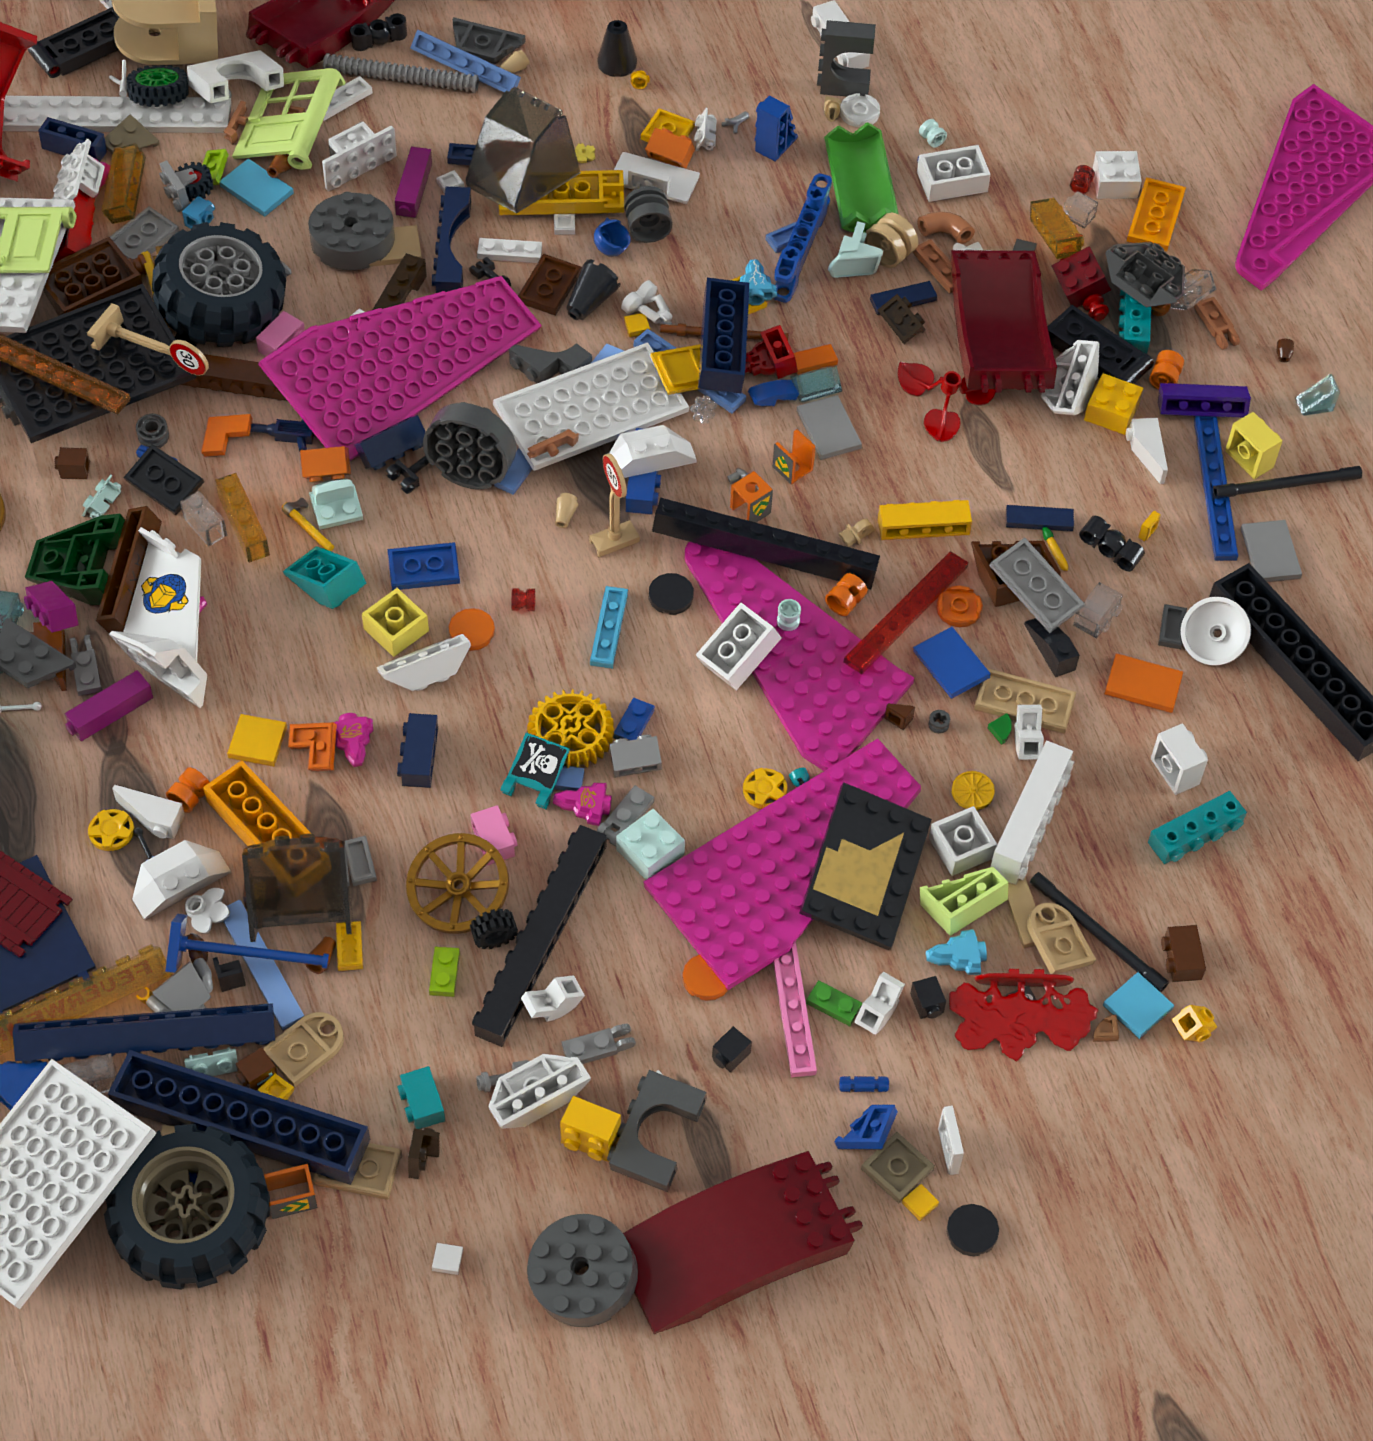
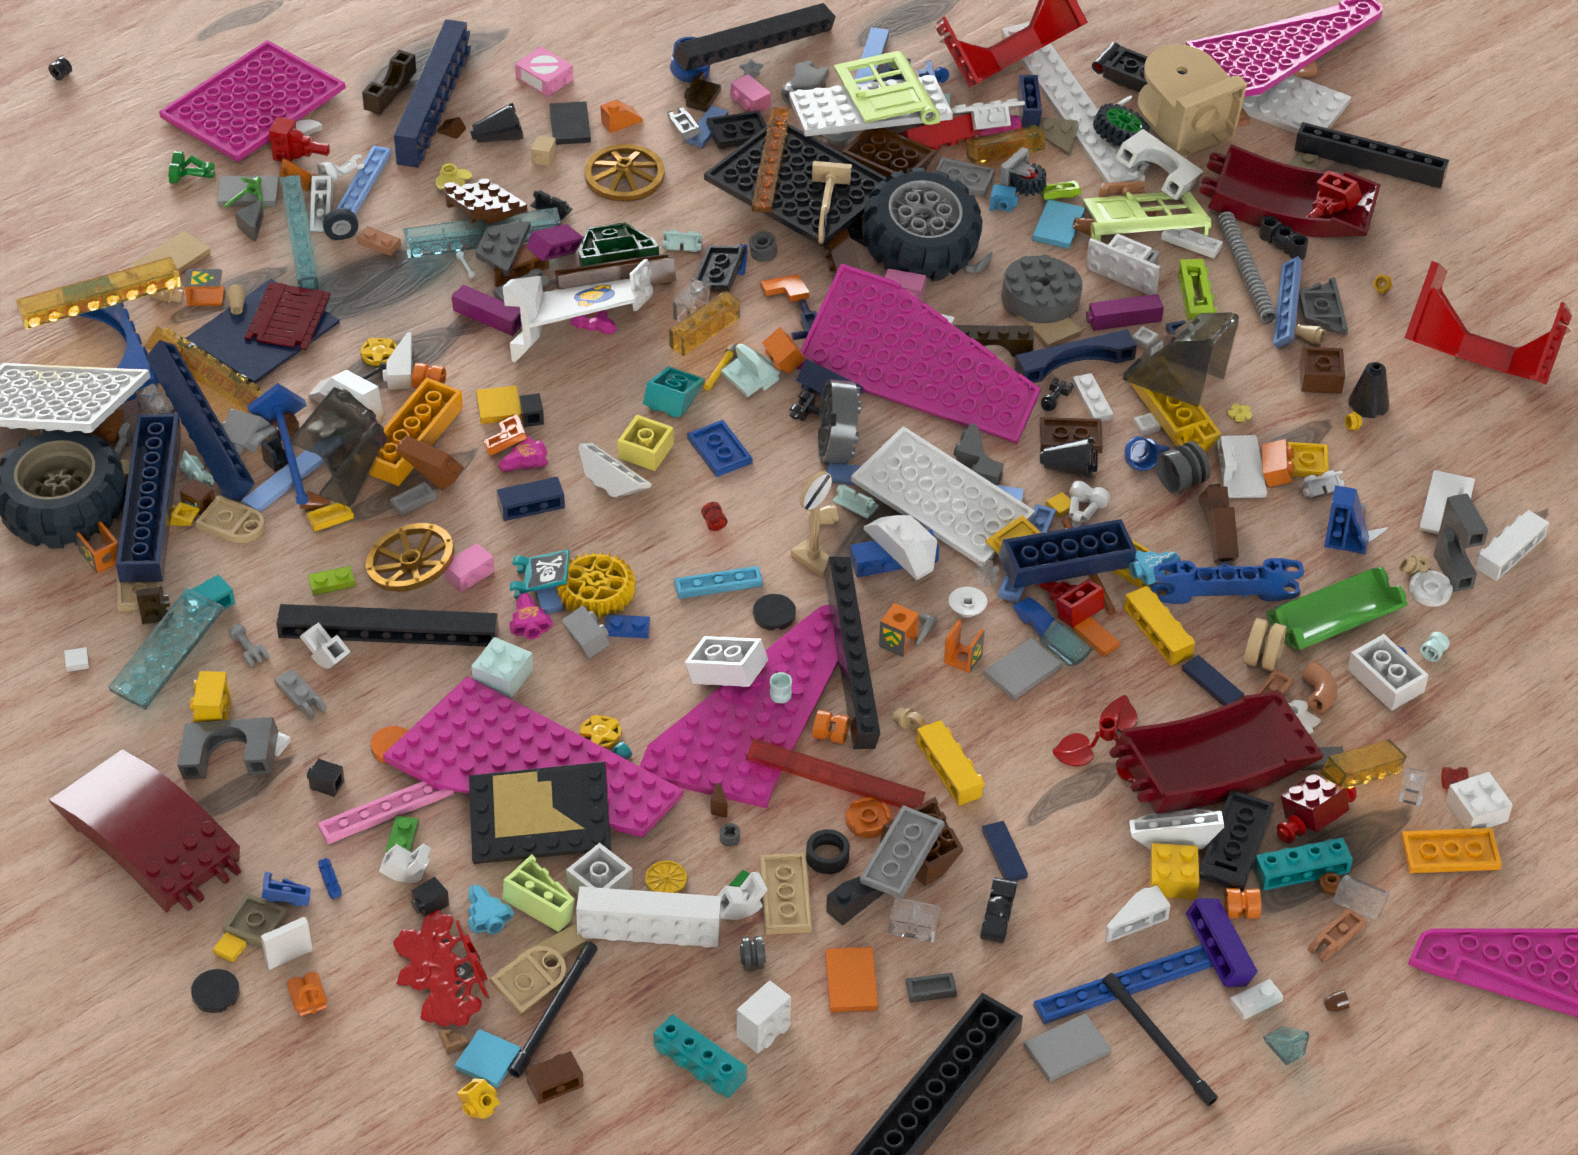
camera: 70 degrees right, 10 degrees down
reddish brown brick [54,447,90,479] -> none
orange tile [449,608,495,651] -> none
black tyre [470,909,518,949] -> none
white wedge [488,1054,591,1129] -> none
nougat piece [527,429,579,459] -> none
dark grey brick [527,1214,638,1327] -> none
light grey plate [597,785,654,847] -> none
light aqua piece [828,221,883,278] -> none
dark brown bracket [877,294,926,344] -> none
blue tile [913,627,990,699] -> none
yellow piece [1042,527,1068,571] -> none
dark grey wedge [1106,242,1185,307] -> none
yellow tile [1138,511,1161,541] -> none
white dish [1181,597,1251,666] -> none
light yellow brick [1225,412,1283,479] -> none
none -> clear light blue plate [108,588,224,710]
none -> orange piece [286,972,327,1016]
none -> dark orange slope [395,435,464,491]
none -> black brick [519,393,544,427]
none -> dark grey wheel [740,936,766,970]
none -> black tyre [806,829,850,874]
none -> light aqua hinge [833,484,879,519]
none -> white piece [949,587,987,618]
none -> yellow brick [1123,586,1195,666]
none -> lime brick [1178,259,1217,328]
none -> reddish brown arch [1199,484,1239,562]
none -> white plate [1230,979,1283,1020]
none -> reddish brown container [1299,346,1345,394]
none -> white bracket [1419,470,1475,534]

